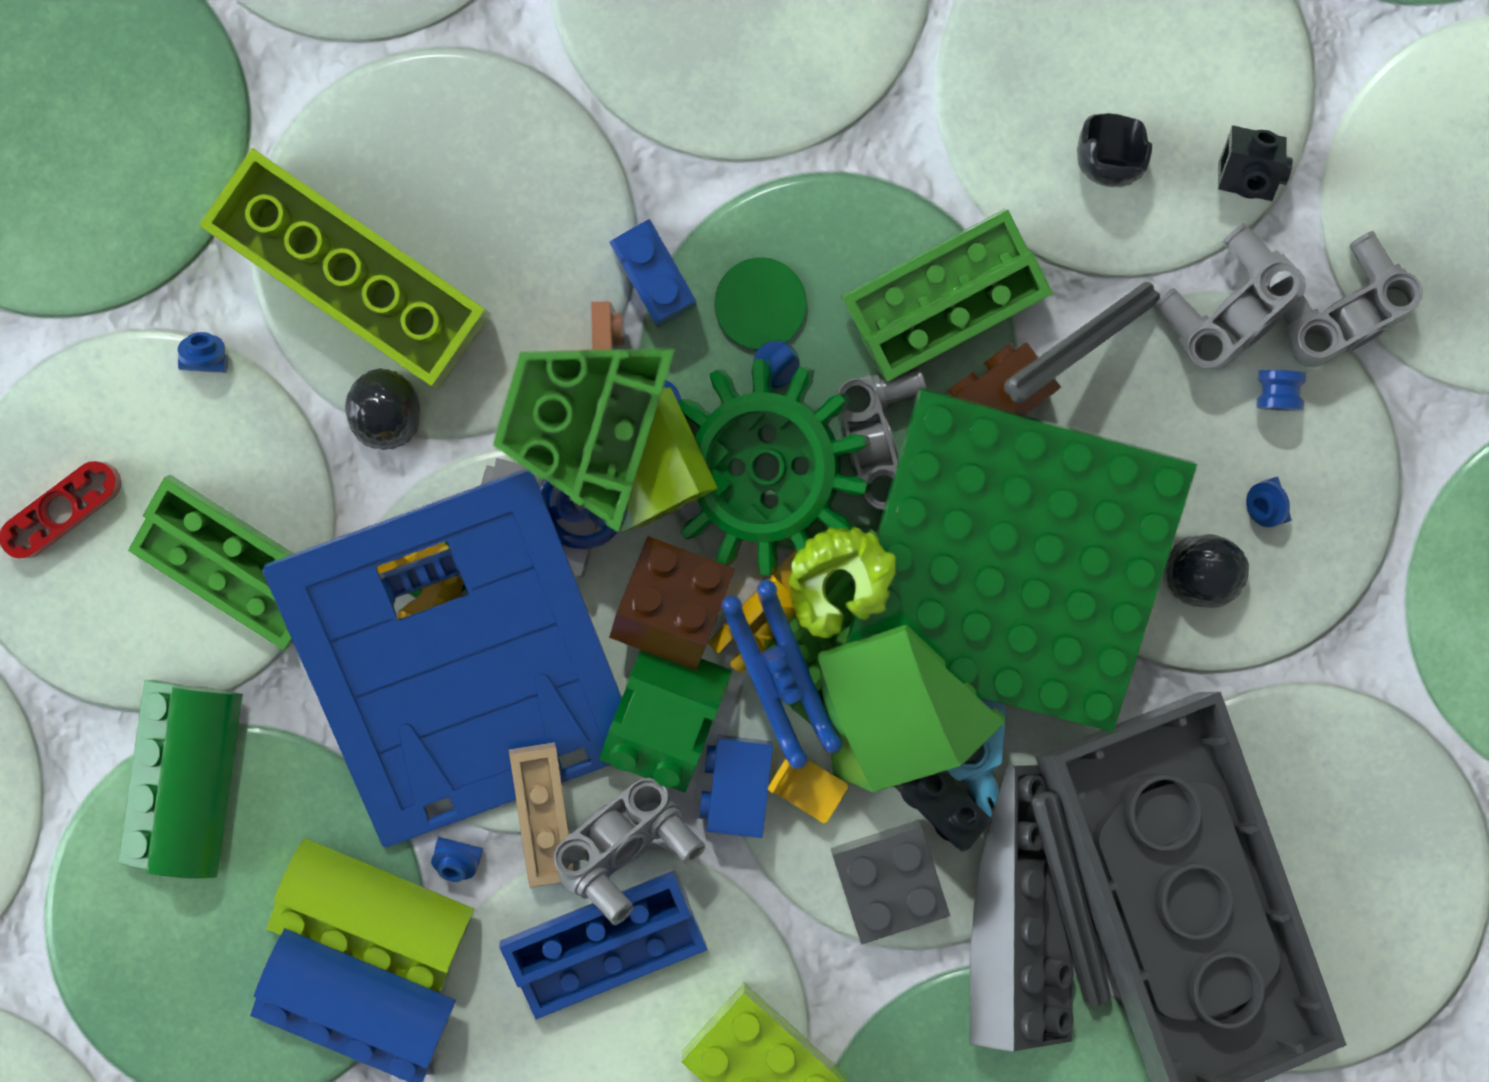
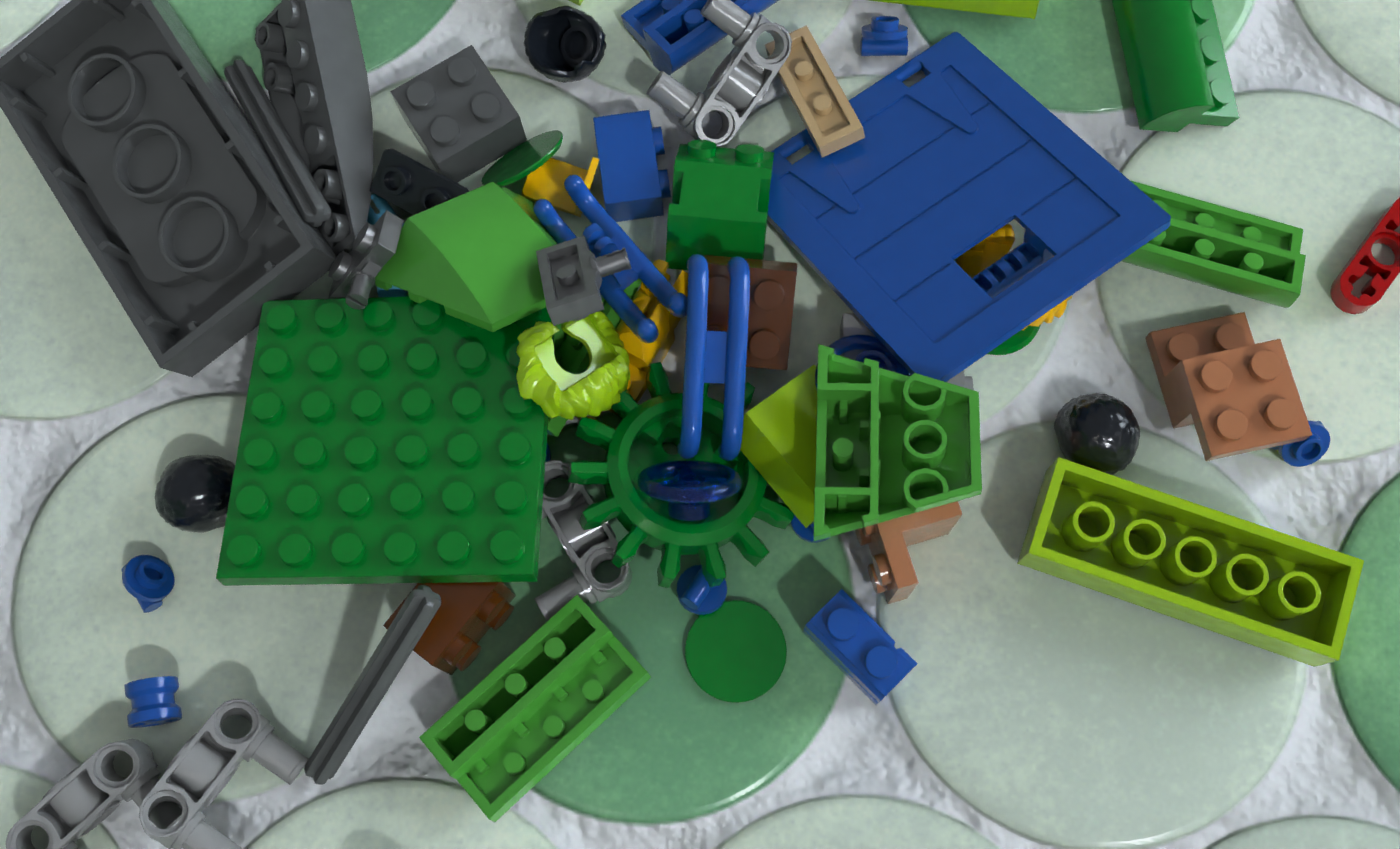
camera: 175 degrees right, 15 degrees down
none -> flat silver plate [328,210,404,310]
none -> green piece [481,130,563,187]
none -> black hair [524,6,606,83]
none -> flat silver plate [536,236,632,326]
none -> clear blue piece [637,460,742,521]
none -> blue piece [677,254,750,461]
none -> nougat bracket [1145,312,1312,461]

